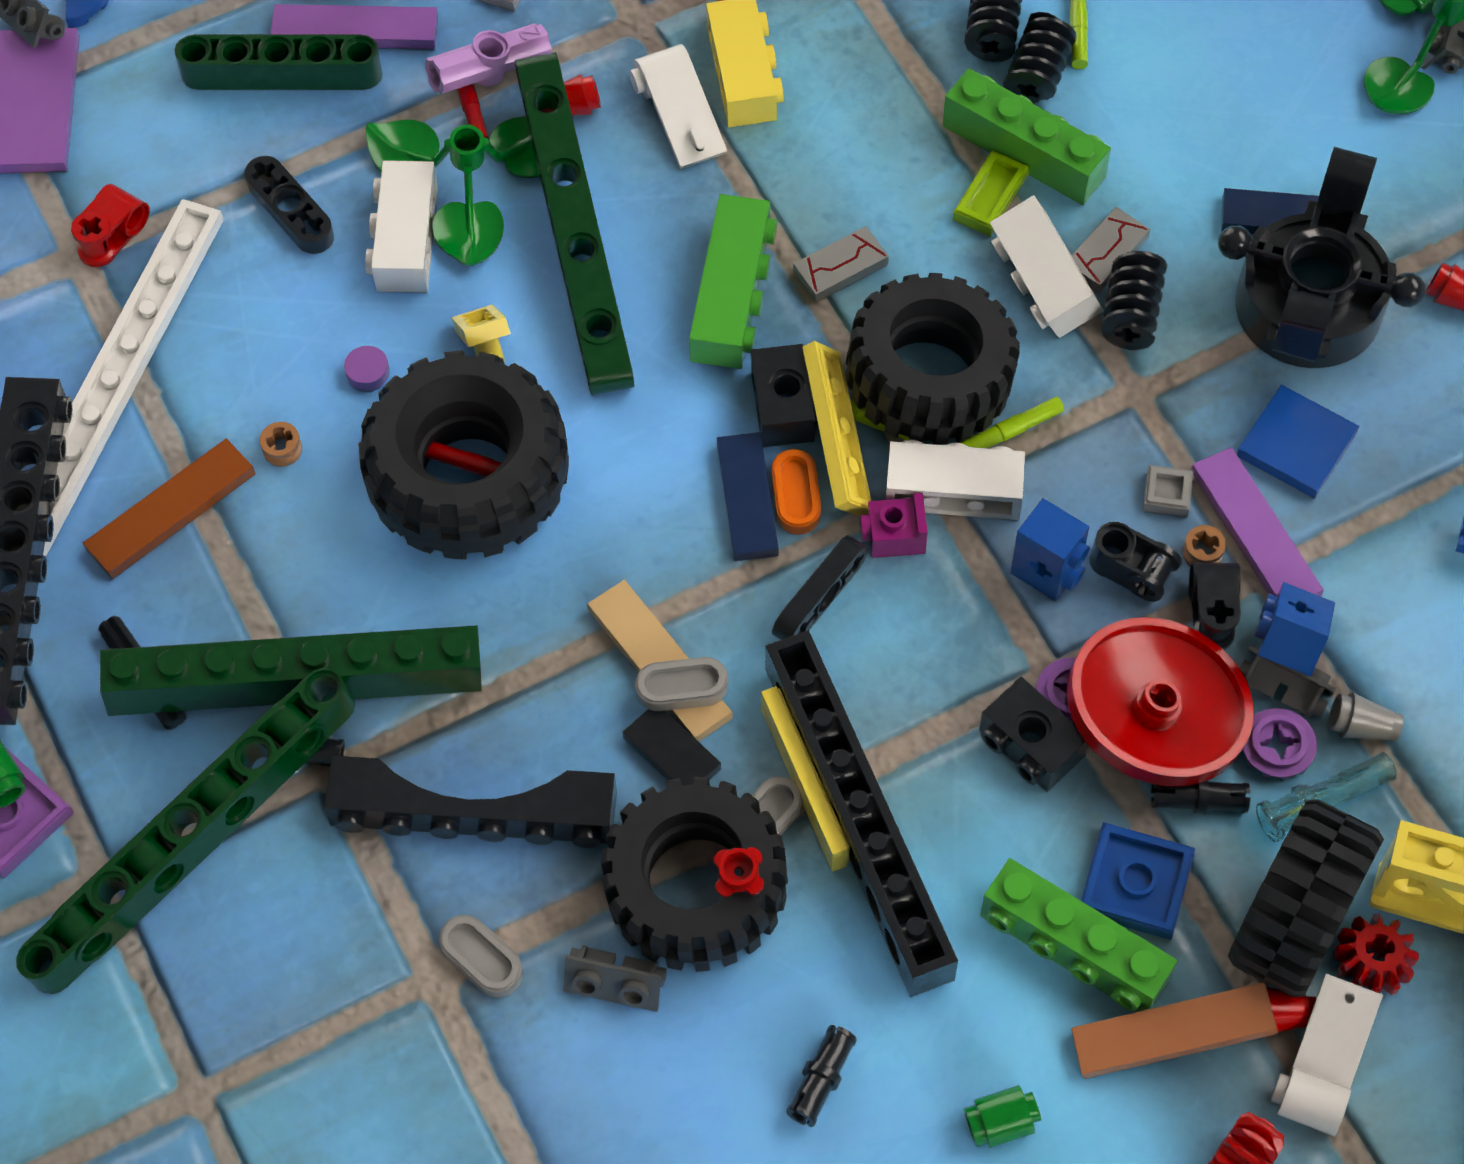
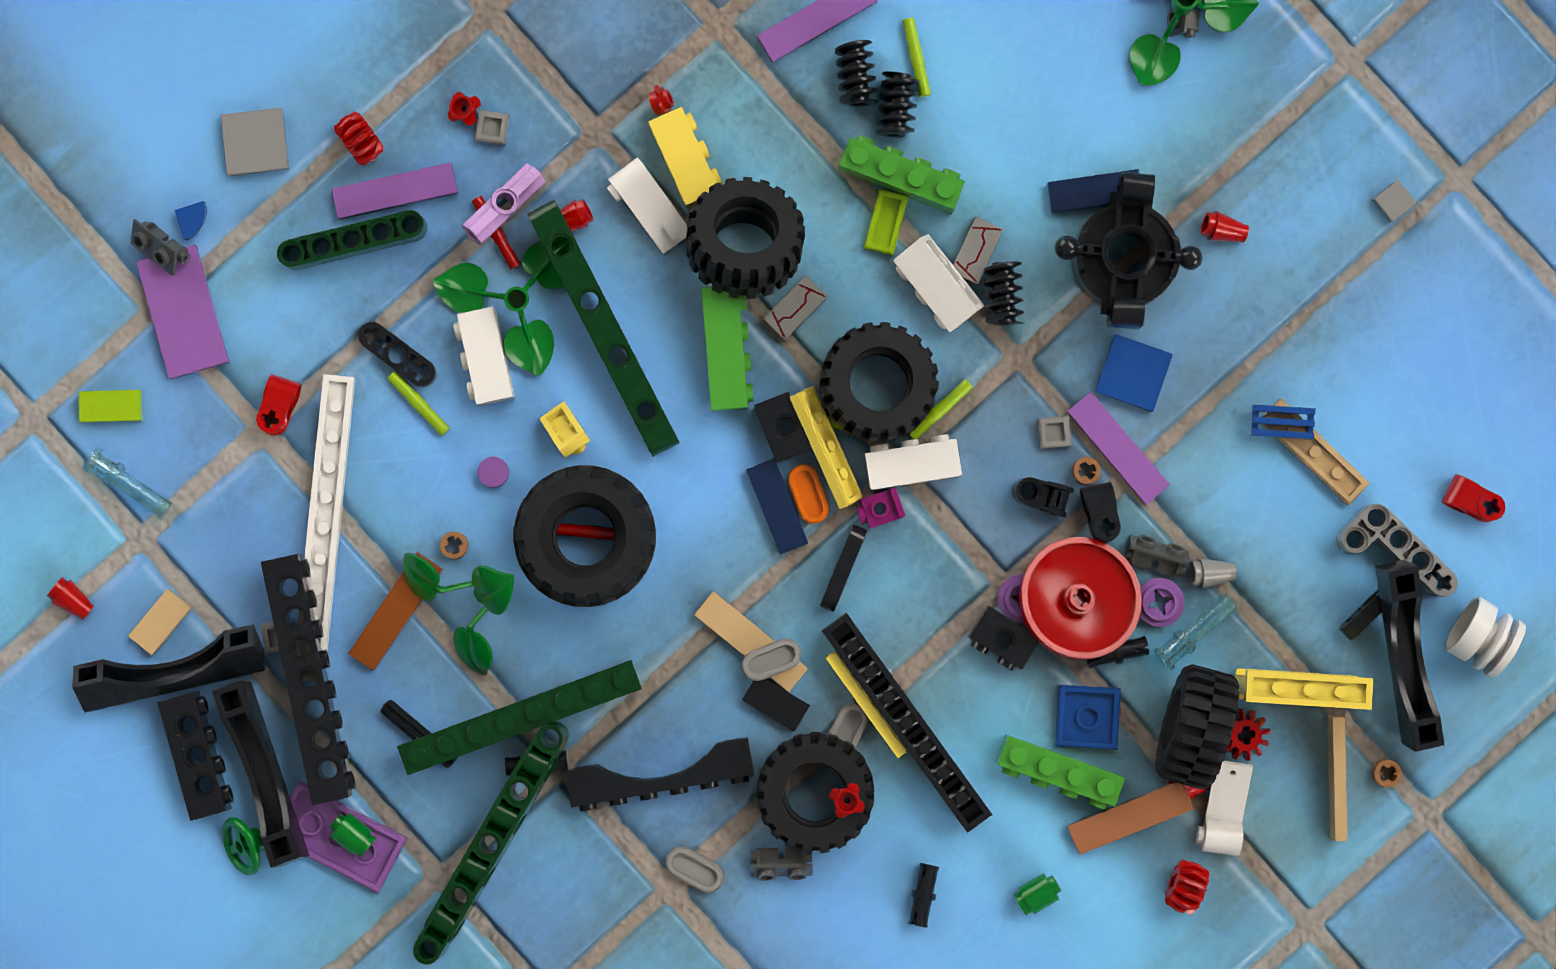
camera: 15 degrees left, 25 degrees up
blue brick [1010,498,1090,601] -> none
blue brick [1254,582,1335,677] -> none
none -> lime piece [387,371,450,436]
none -> green plant [403,553,514,675]
none -> black tyre [685,177,805,299]

